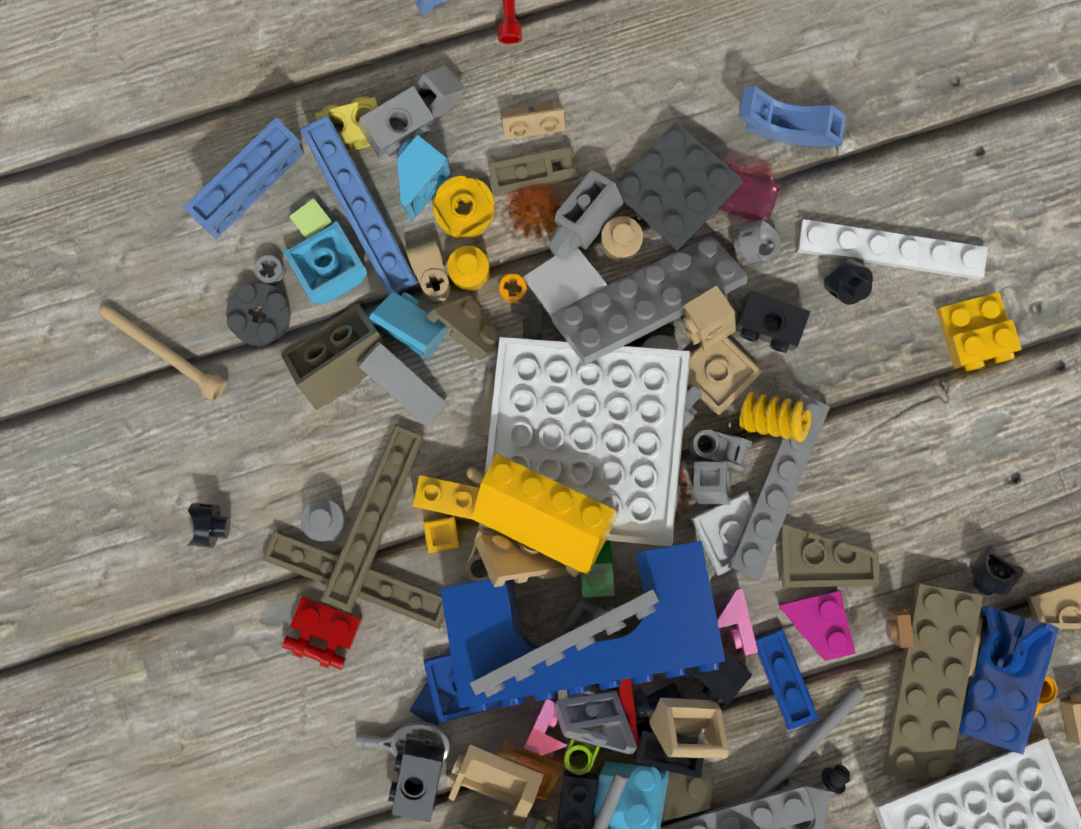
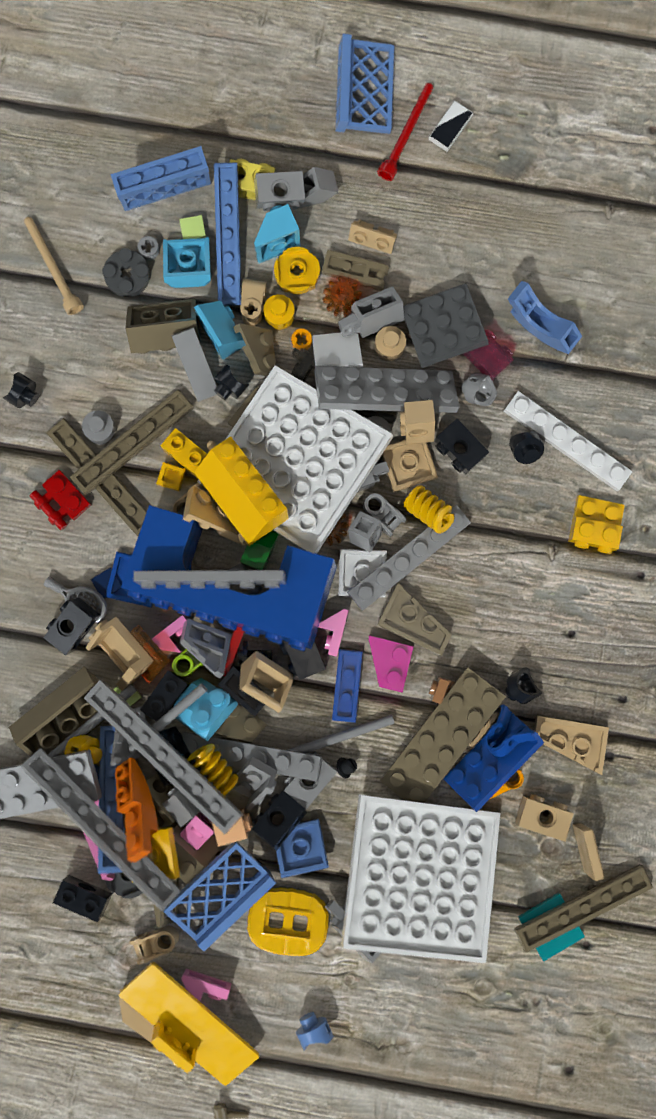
camera: 25 degrees right, 0 degrees up
none -> black piece [214,365,249,401]

